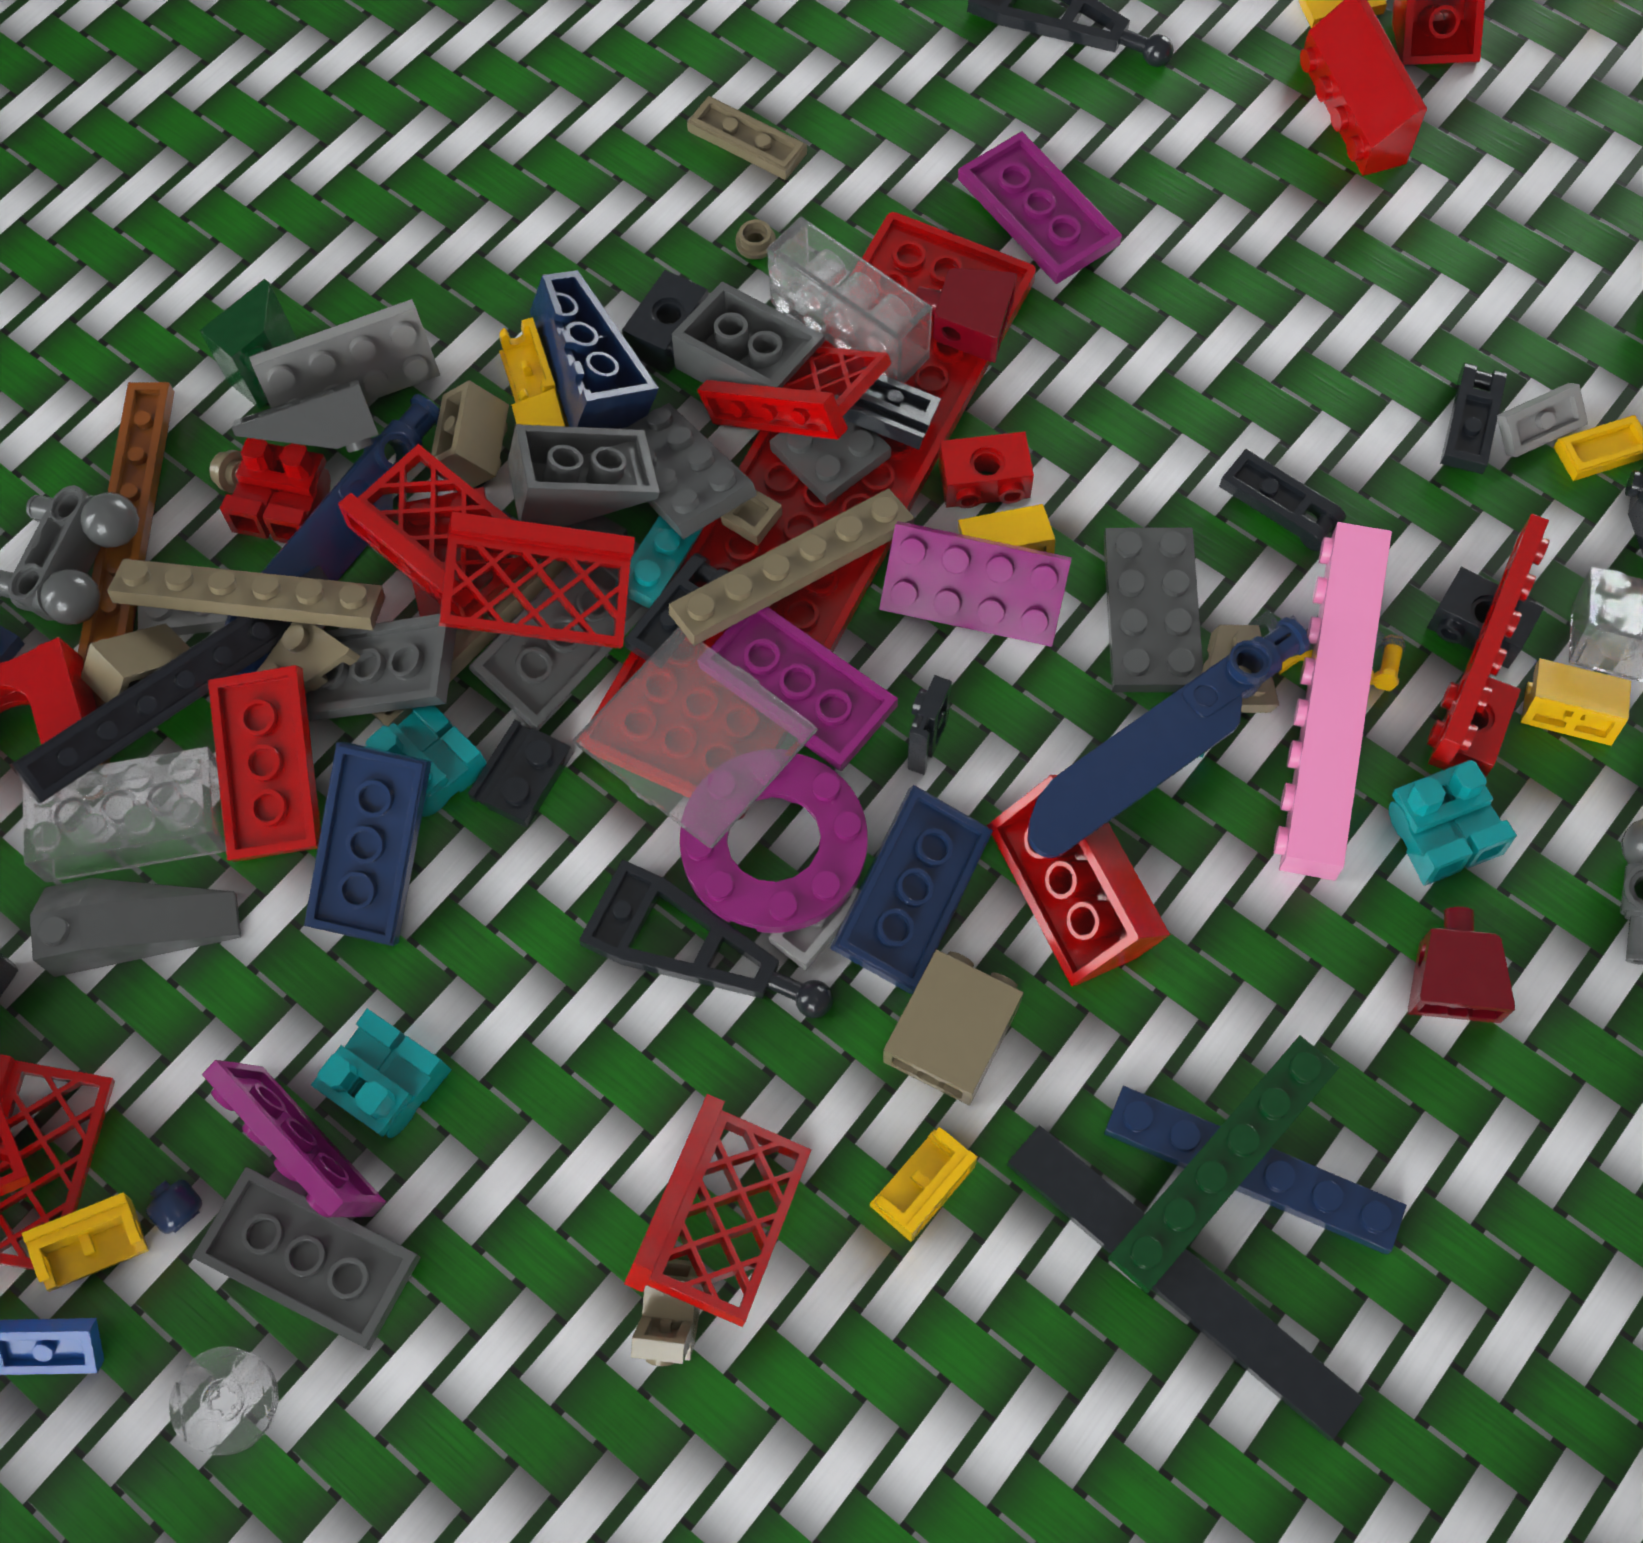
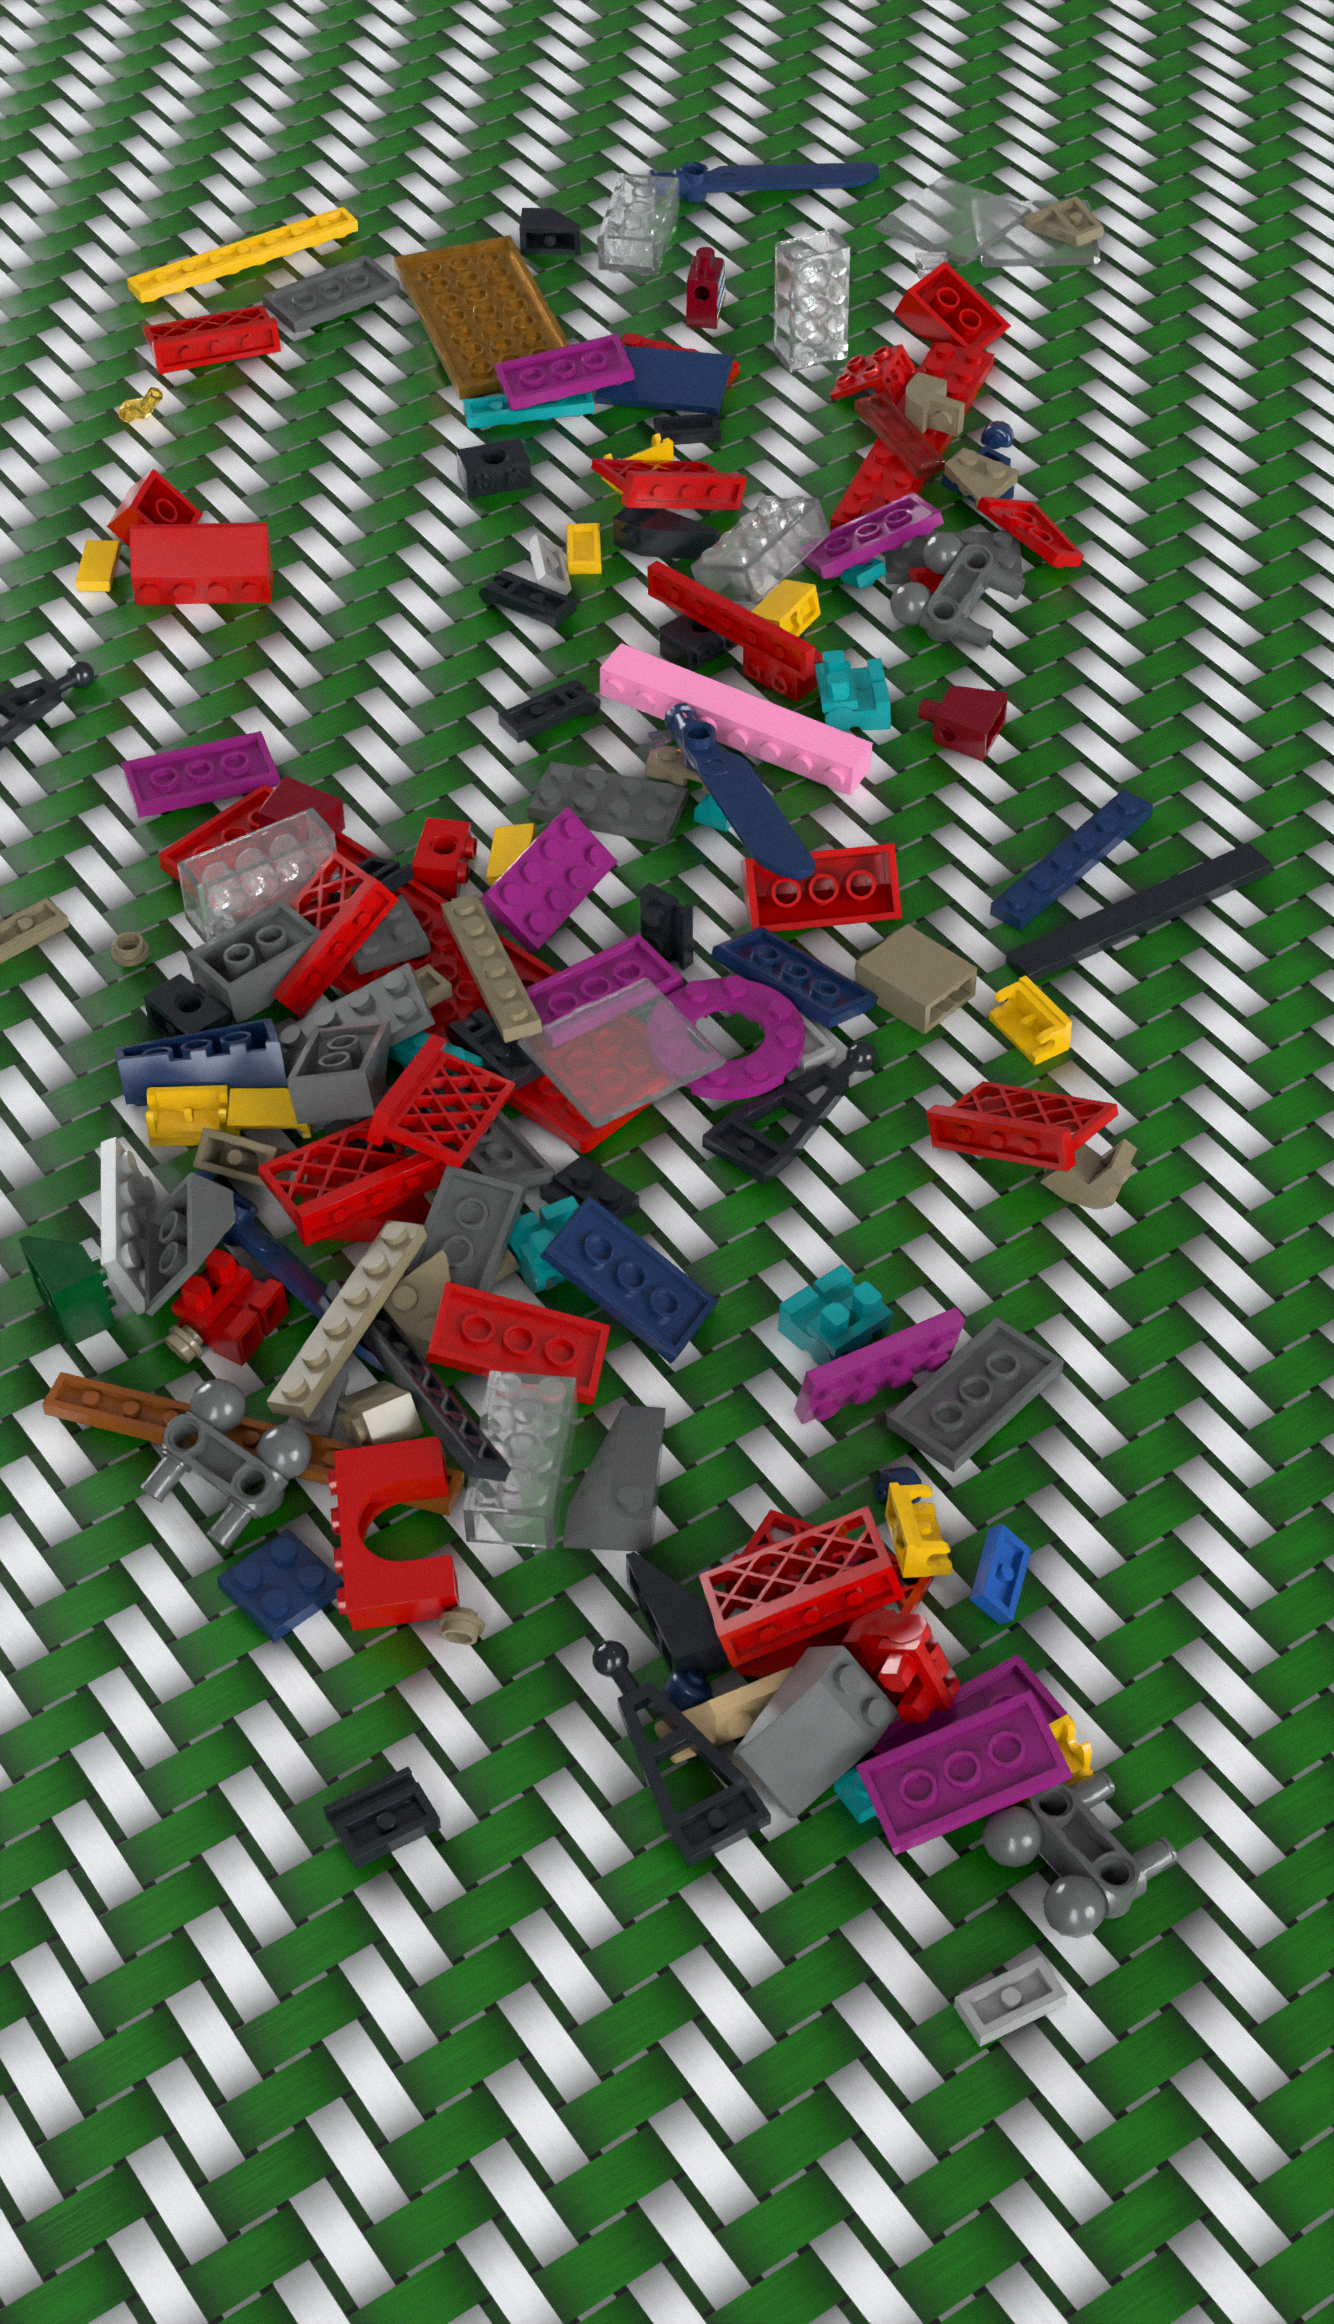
camera: 75 degrees left, 20 degrees down
clear plate [169,1346,279,1456] -> none
dark green plate [1108,1035,1340,1293] -> none

